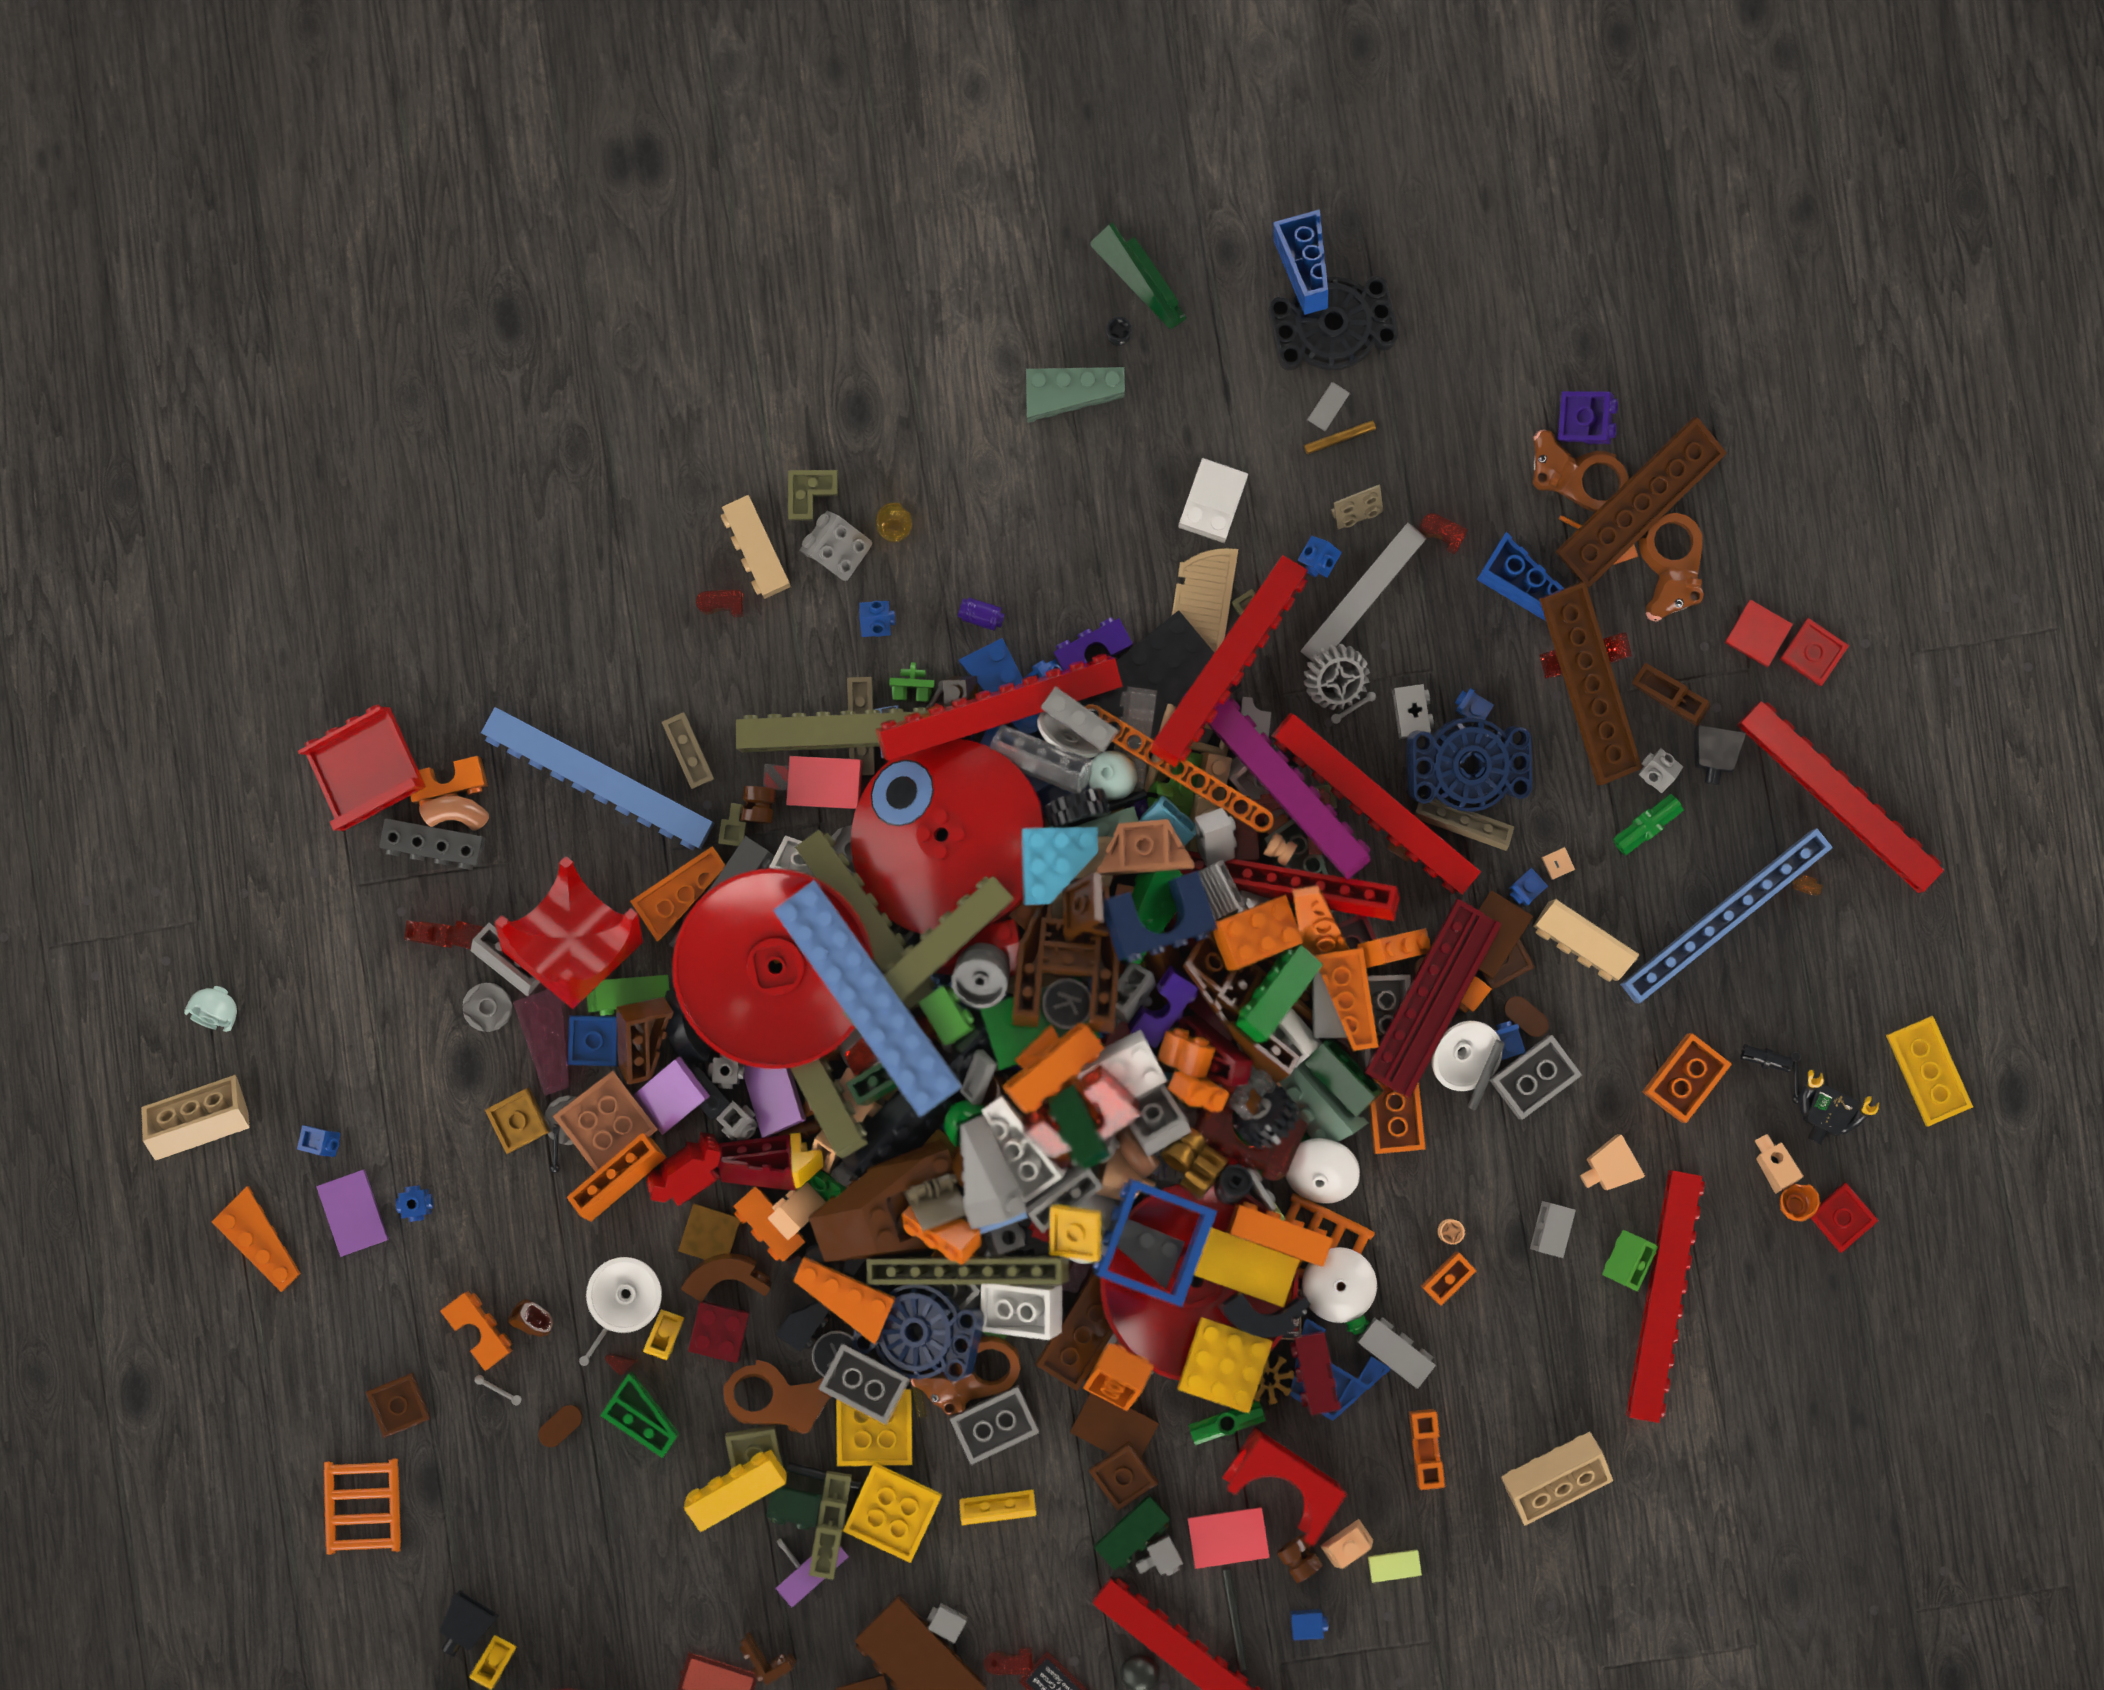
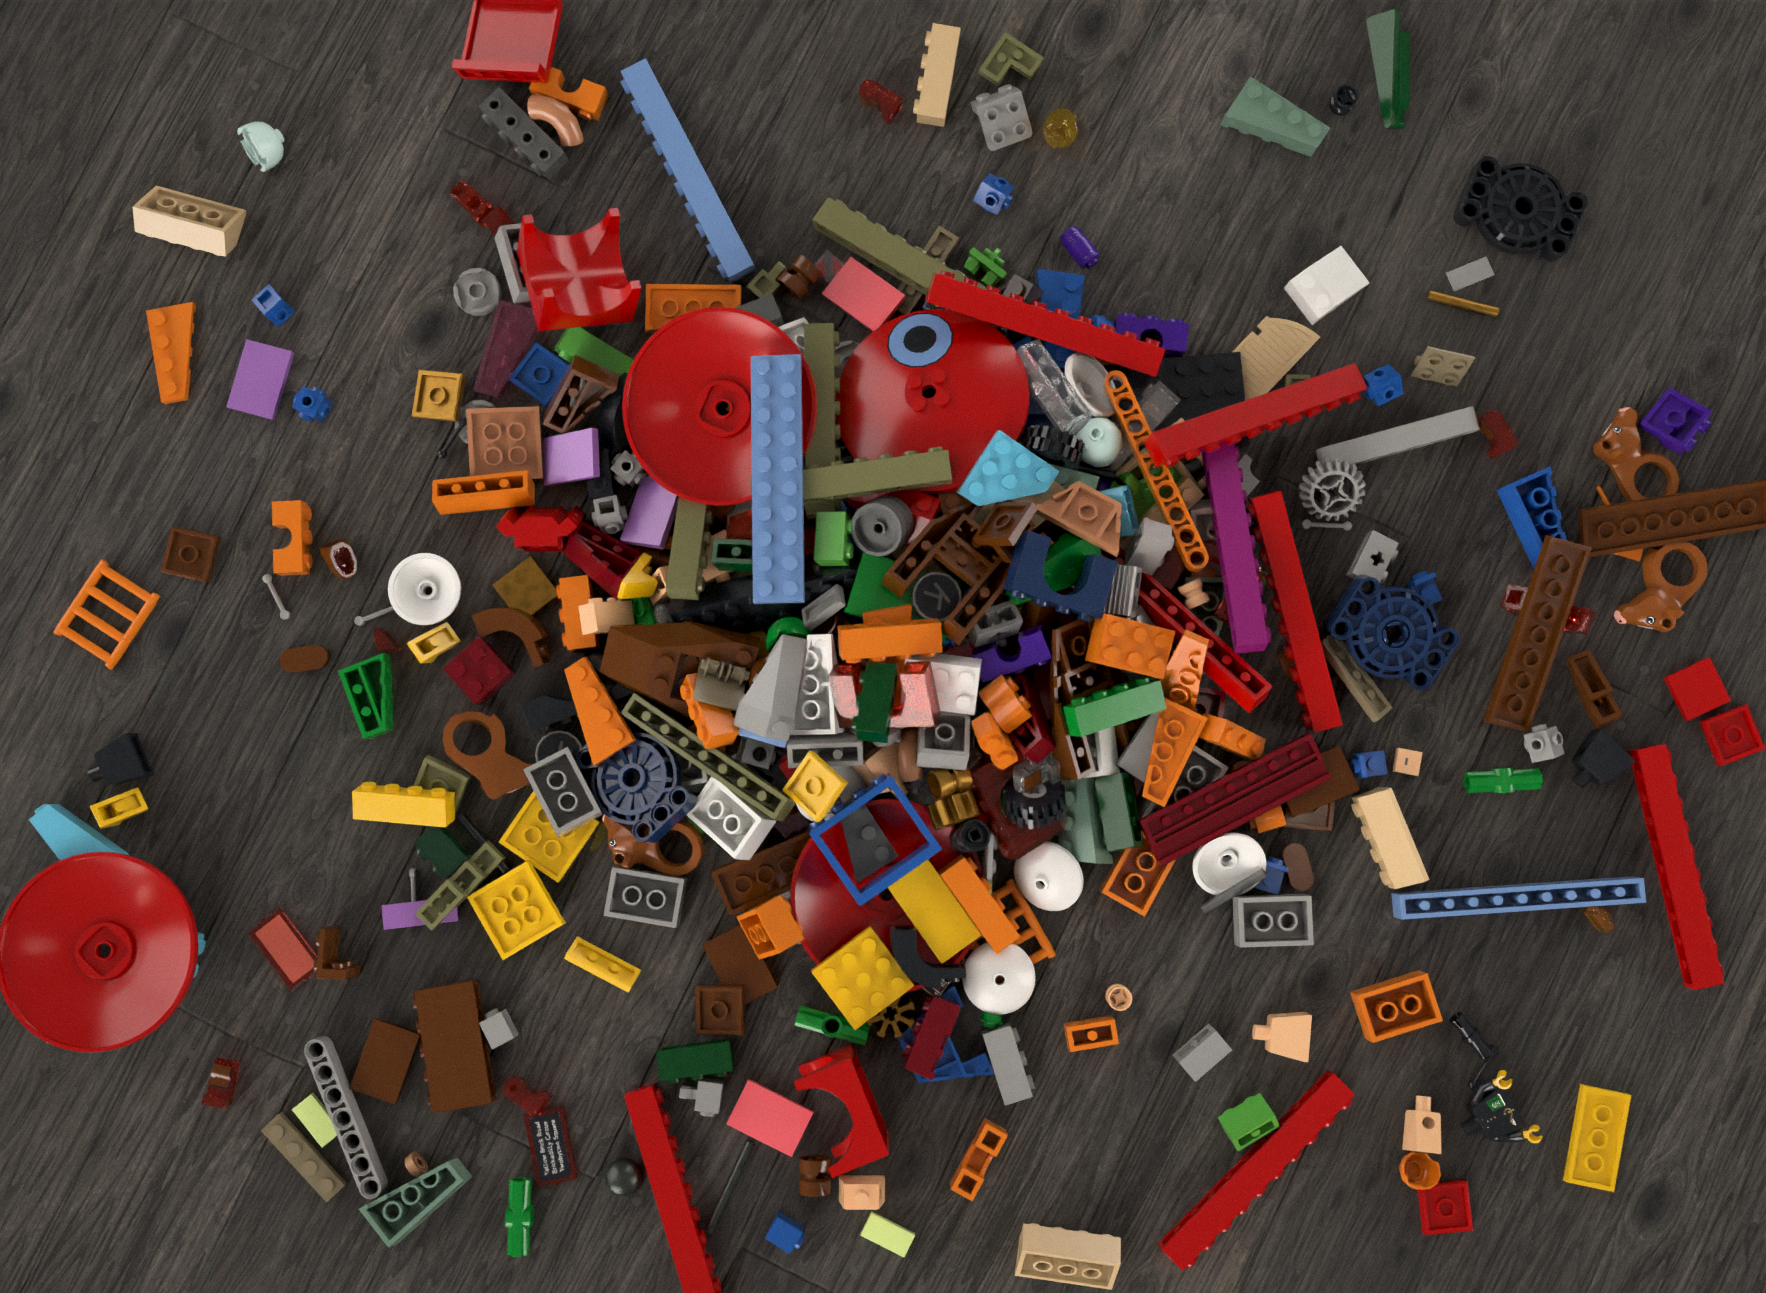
camera: 35 degrees right, 0 degrees up
dark tan plate [662,712,715,790] -> none
light grey brick [1041,687,1118,753] -> none
blue wedge [1273,209,1328,315] -> none

